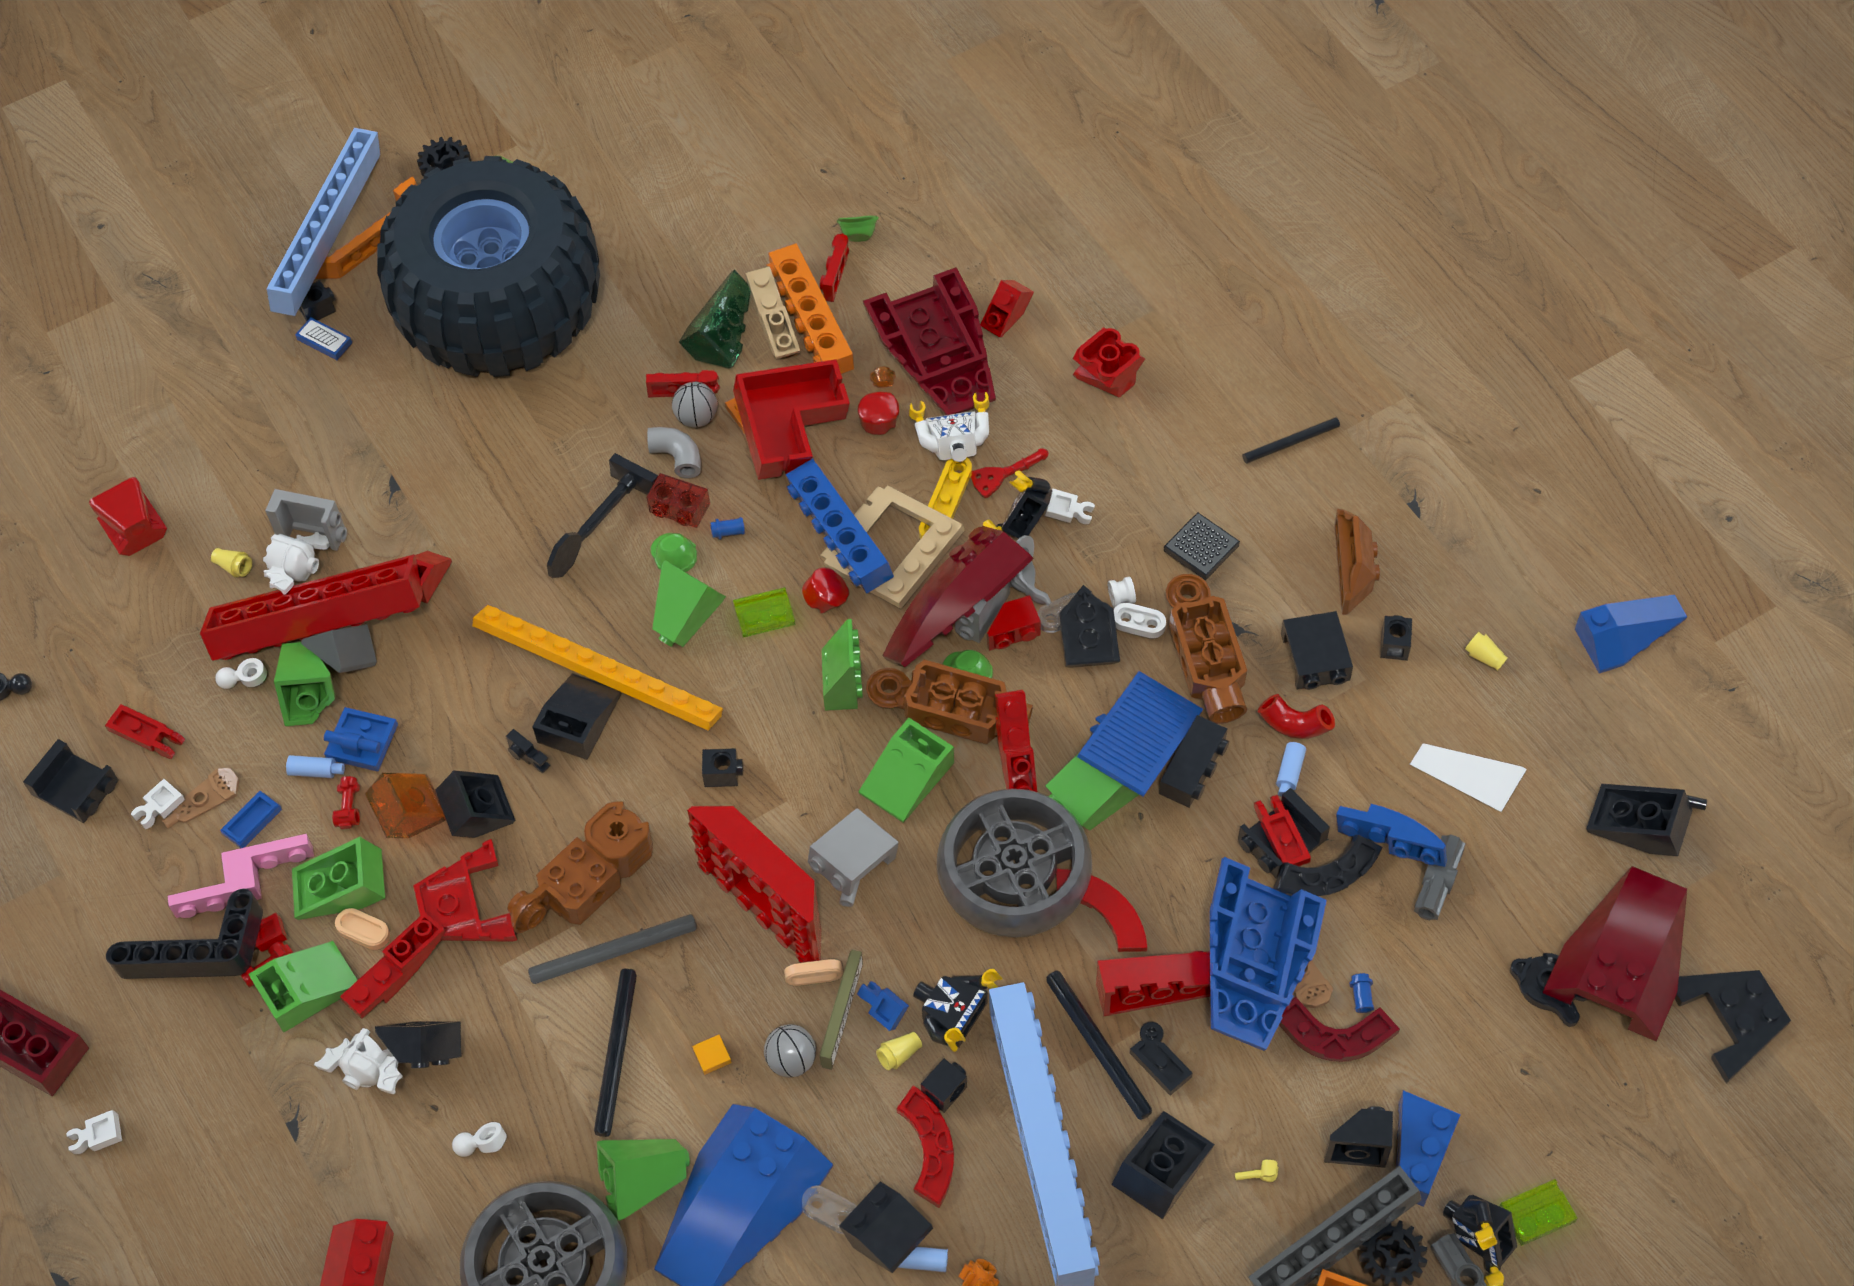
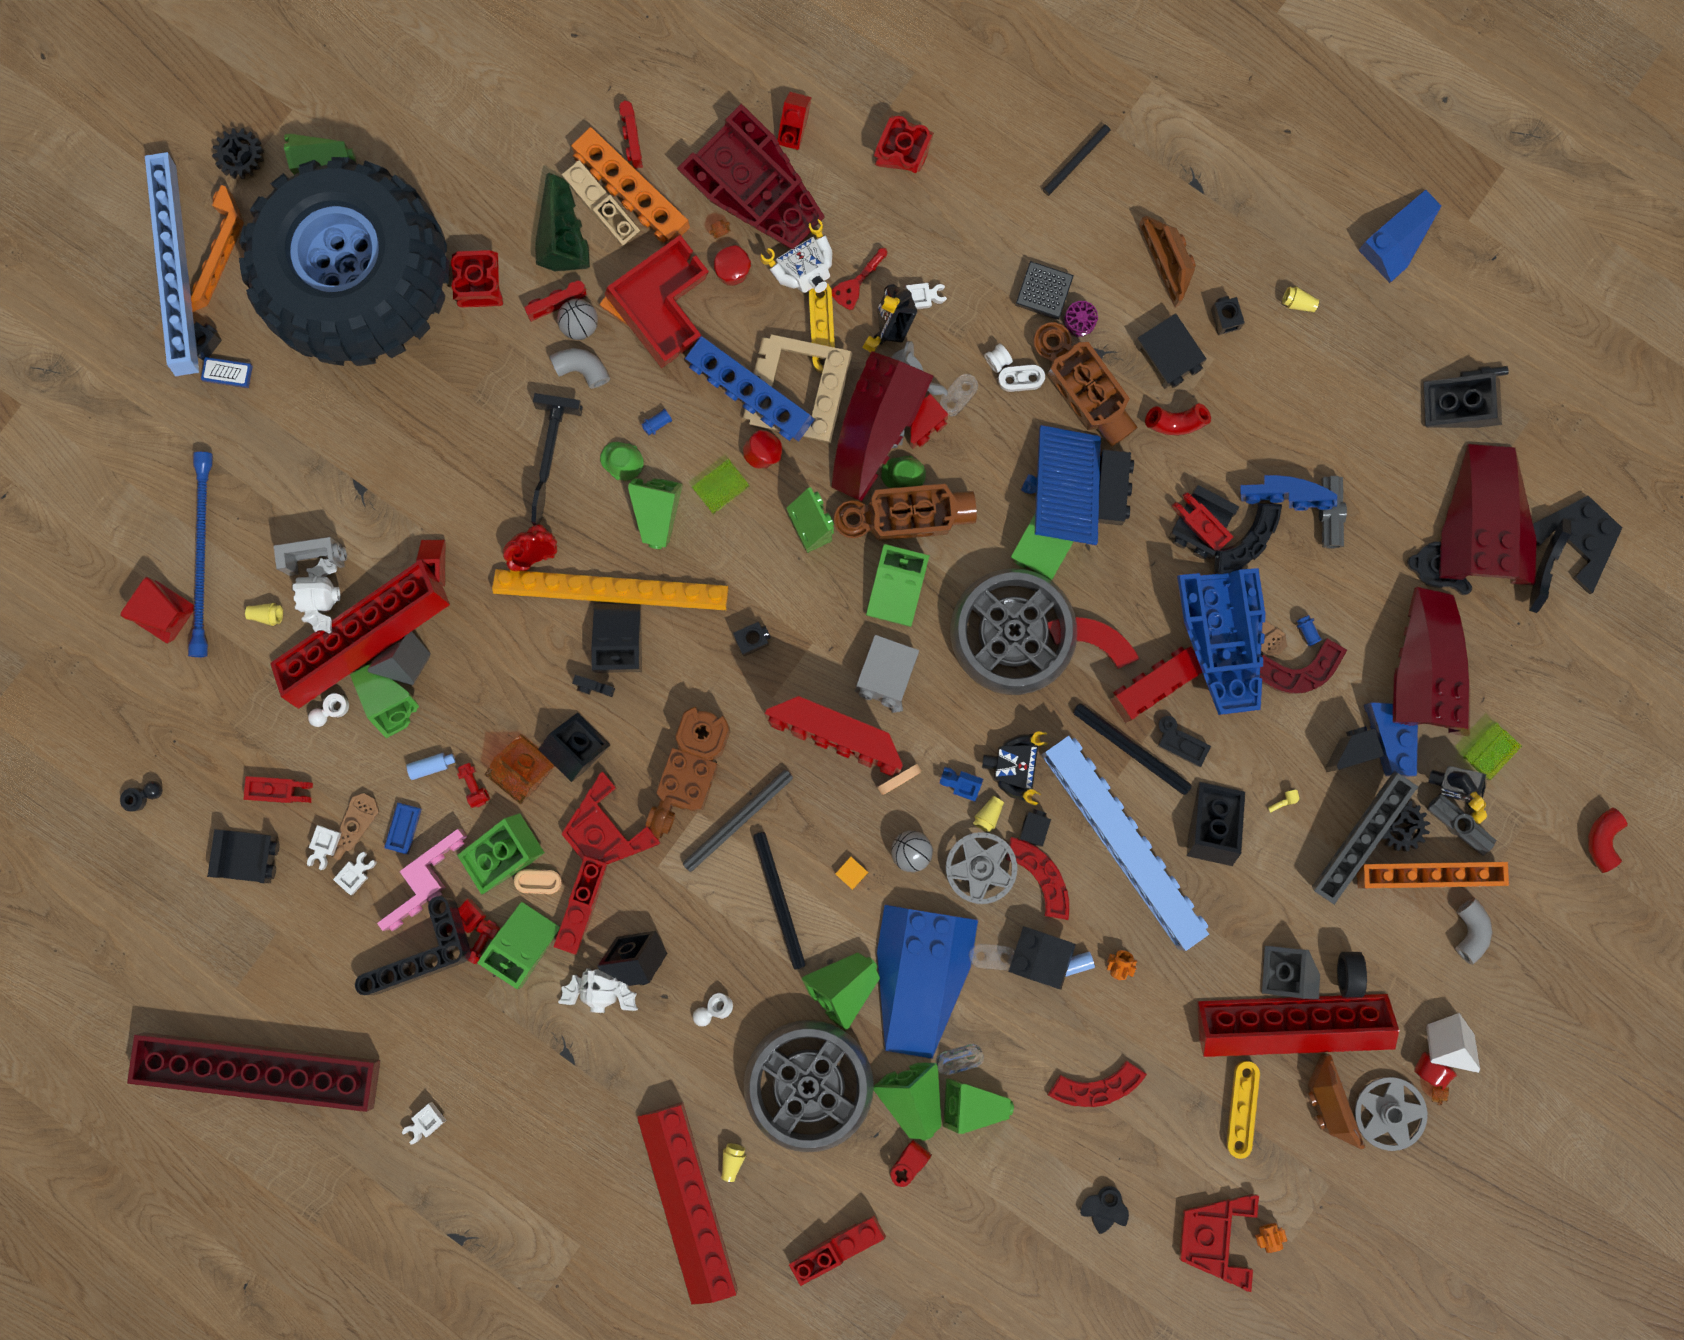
camera: 25 degrees left, 25 degrees up
blue plate [324,707,398,772] -> none
clear red brick [646,473,710,528] -> none
olive tile [819,950,863,1070] -> none
bright green hat [837,215,879,242] -> none
red slope [995,689,1038,792] -> none
black tile [1059,585,1120,668] -> none
light blue cylinder [1276,742,1306,797] -> none
white sticker [1410,743,1527,812] -> none
none -> blue hose [188,452,213,658]
none -> white plate [333,852,377,895]
none -> red piece [451,250,503,308]
none -> red hair [503,524,557,571]
none -> light grey wheel [946,832,1017,904]
none -> magenta wheel [1064,301,1098,337]
none -> dark red wedge [1393,587,1471,736]
none -> black tile [1529,518,1571,613]

